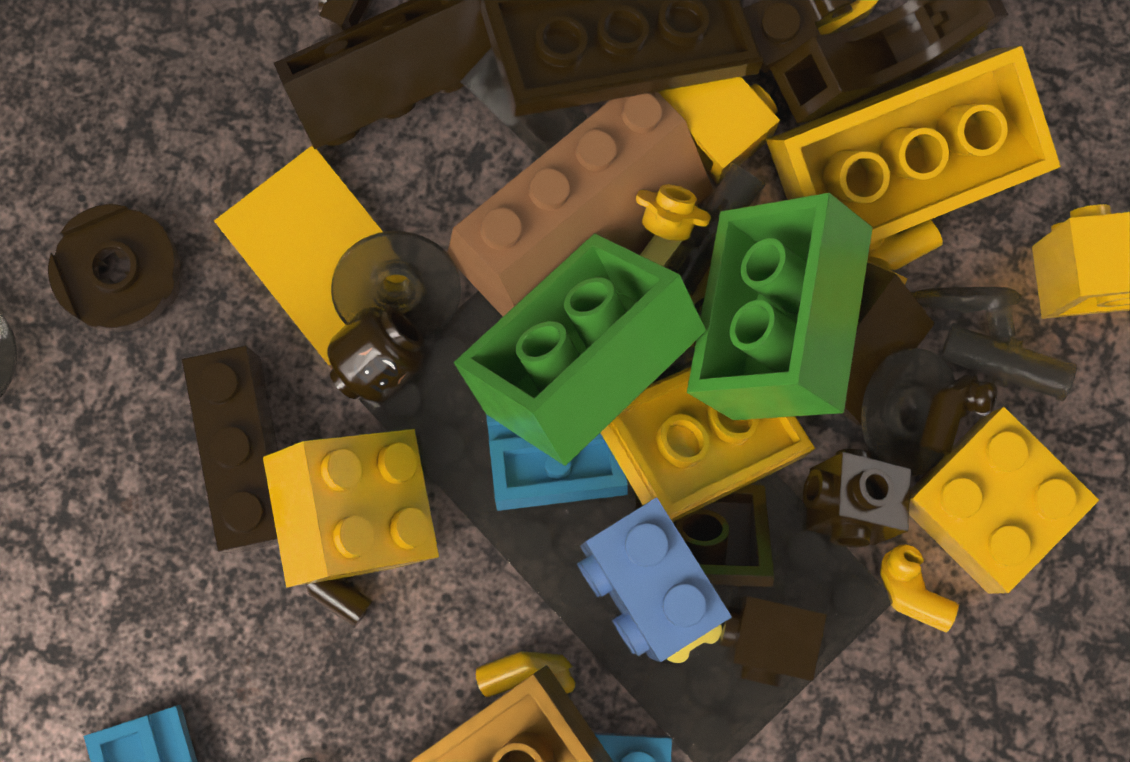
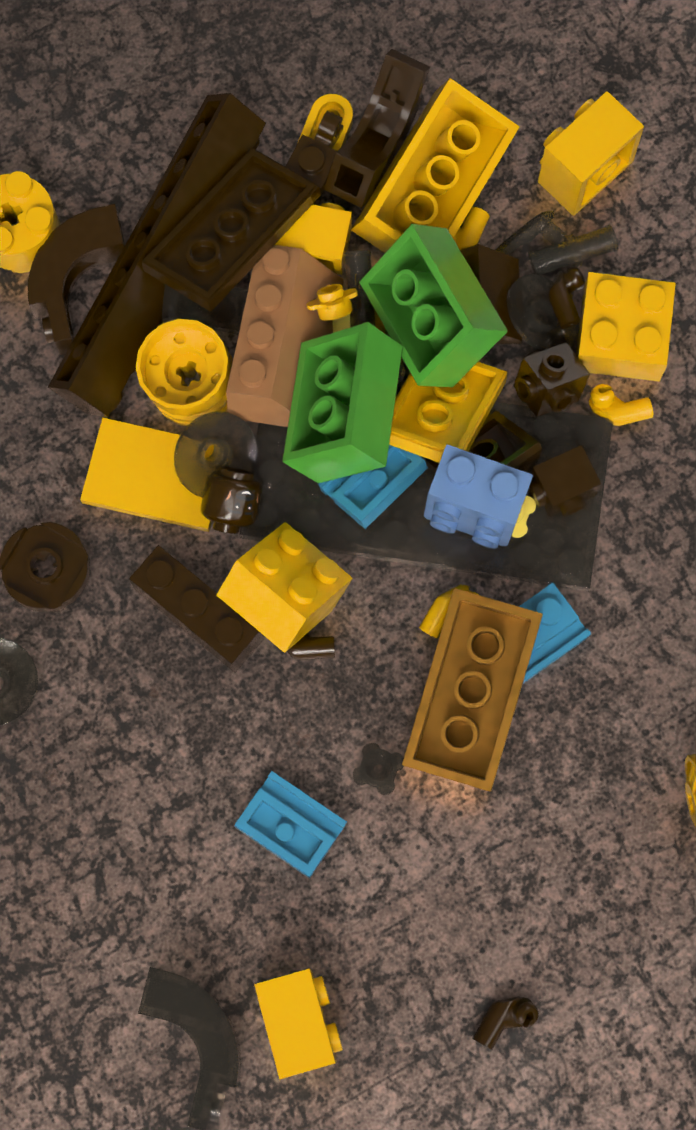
camera: 35 degrees left, 5 degrees down
none -> yellow wheel [136,319,233,427]

